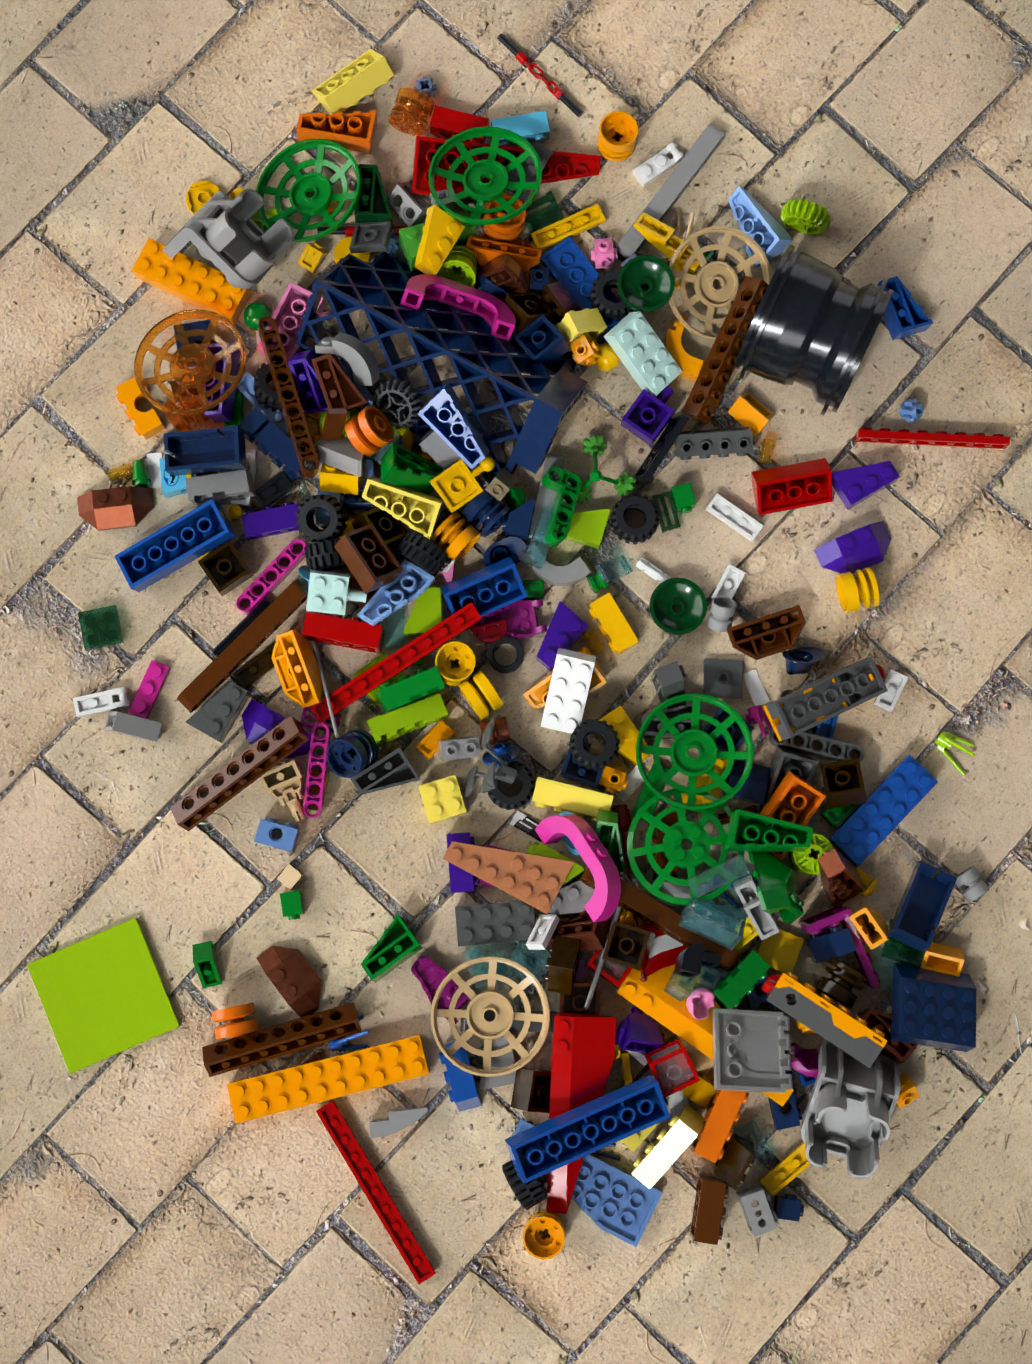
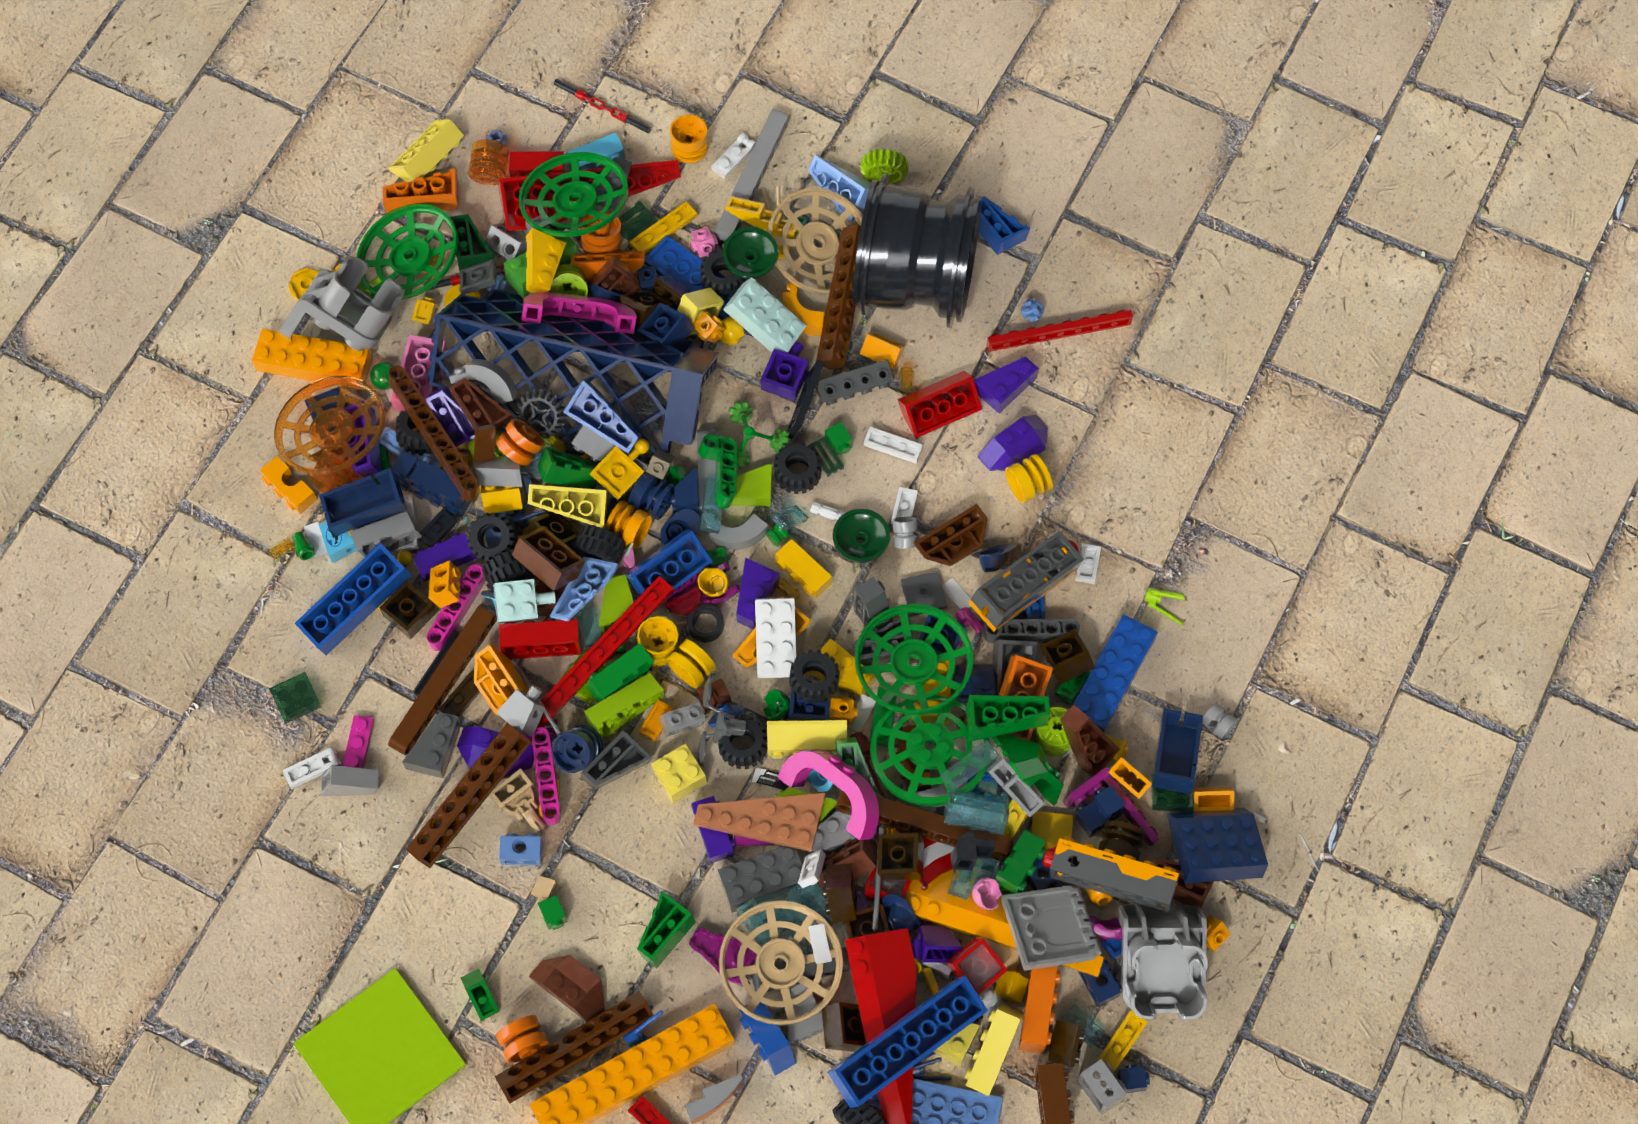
camera: 15 degrees left, 15 degrees down
copper wedge [77,486,155,531] -> none
clear light blue slope [868,945,894,991] -> none
none -> light orange brick [429,560,461,608]
none -> light grey torso [497,685,545,736]
none -> yellow hair [697,568,729,597]
none -> green hair [763,689,790,721]
none -> white sticker [808,924,832,964]
none -> dark blue piece [882,894,920,933]

